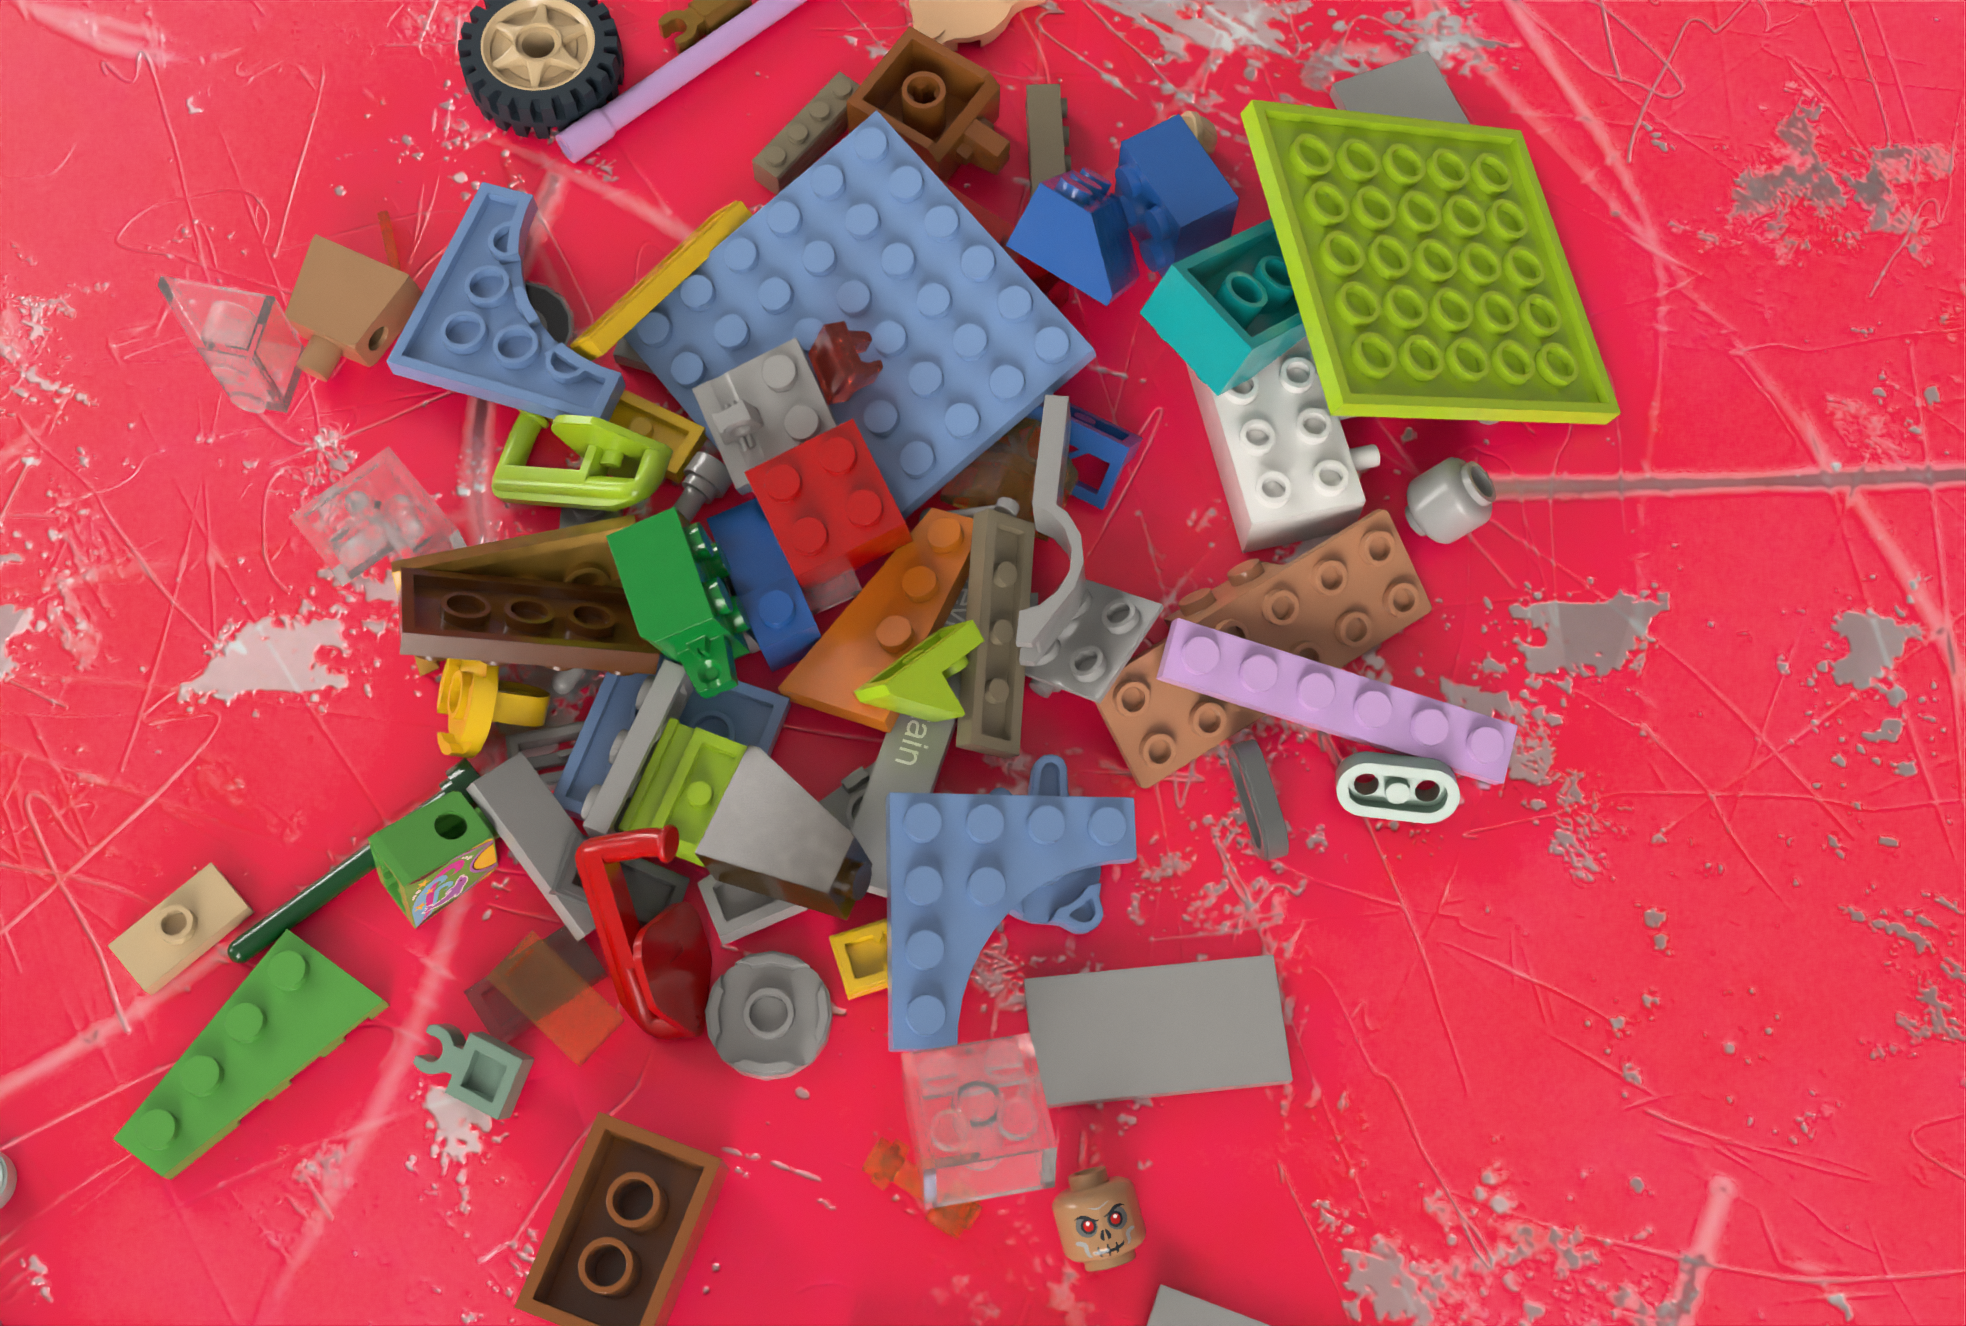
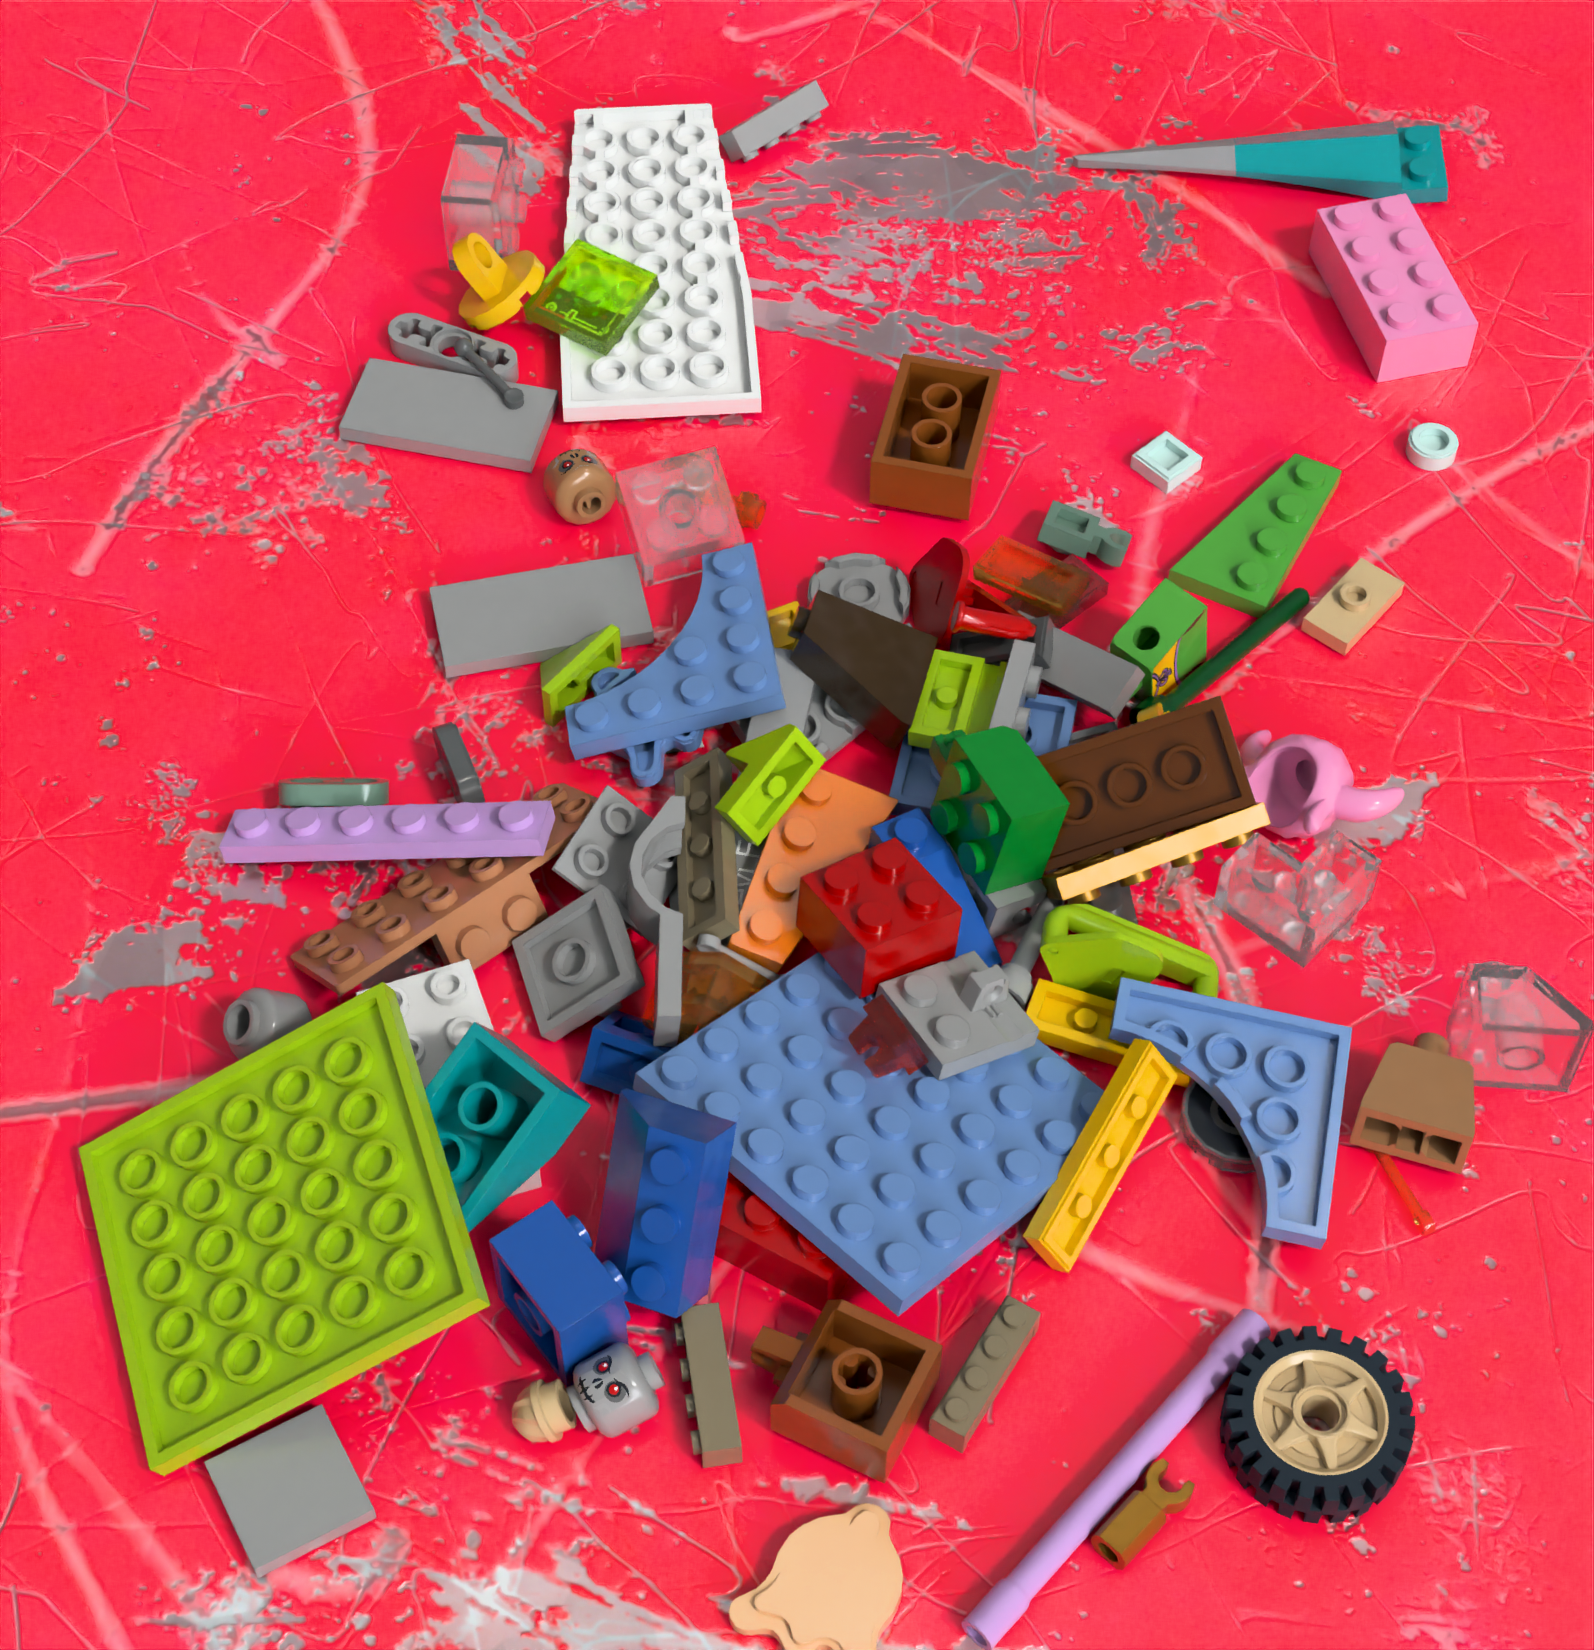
camera: 175 degrees right, 15 degrees down
none -> light grey hinge [511,884,645,1042]
none -> lime slope [540,624,622,727]
none -> light grey head [566,1342,666,1438]
none -> light aqua tile [1130,431,1203,494]
none -> bright pink piece [1239,730,1404,839]

